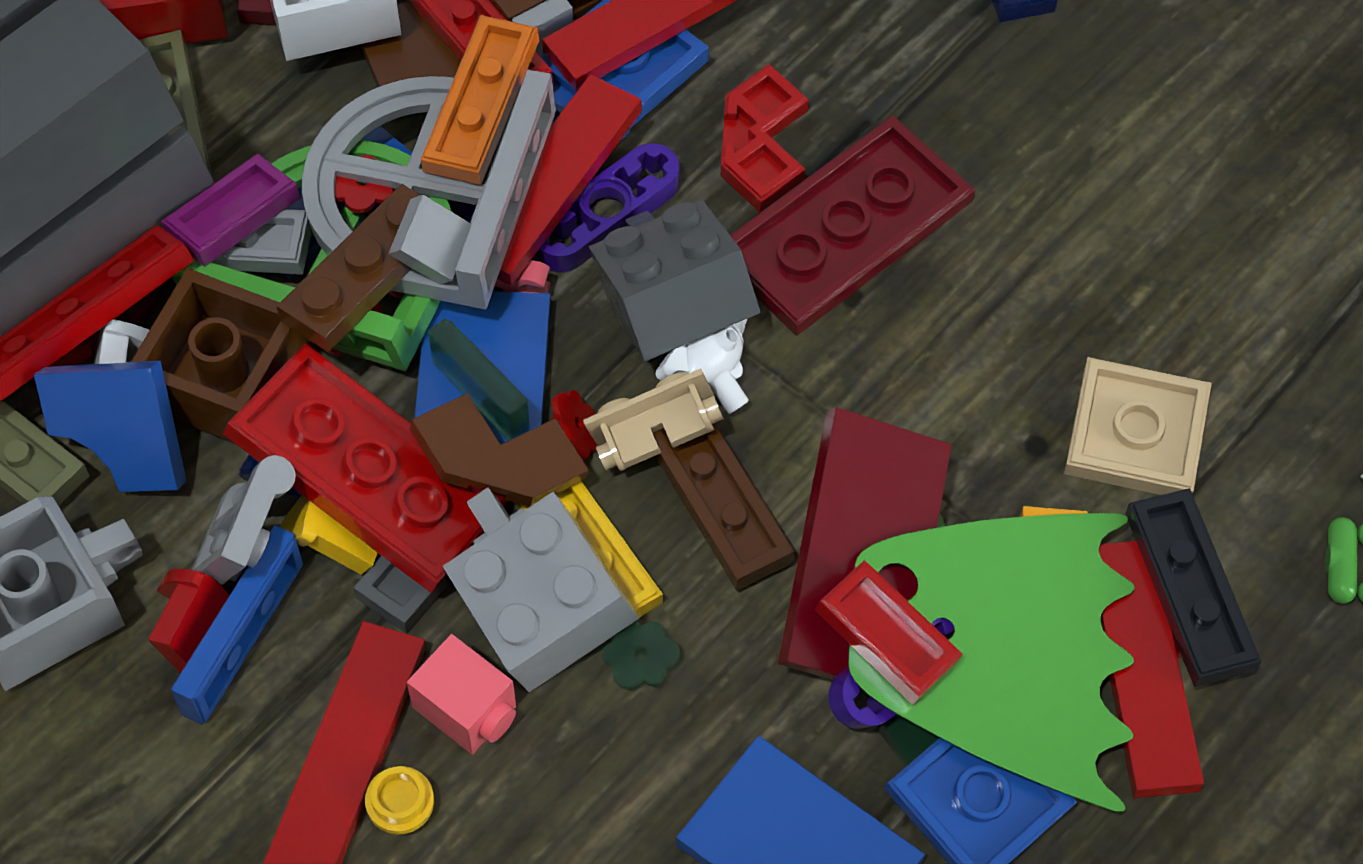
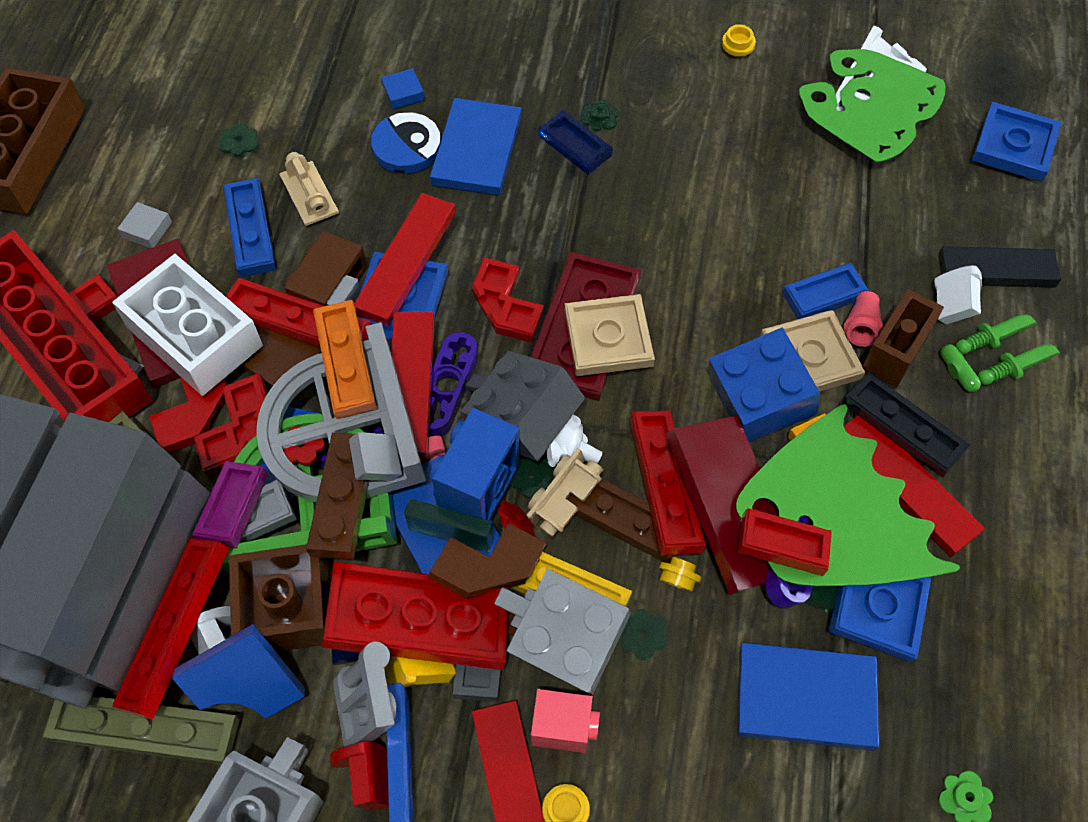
camera: 30 degrees left, 0 degrees up
none -> red tile [149,376,227,453]
none -> red tile [194,373,268,476]
none -> blue brick [430,407,520,534]
none -> clear green plant [510,457,555,499]
none -> tan tile [564,294,655,376]
none -> red tile [629,410,706,556]
none -> yellow plate [659,557,702,592]
none -> blue brick [709,327,820,442]
none -> blue tile [782,262,869,319]
none -> coral cone [844,291,884,347]
none -> reddish brown brick [863,289,944,388]

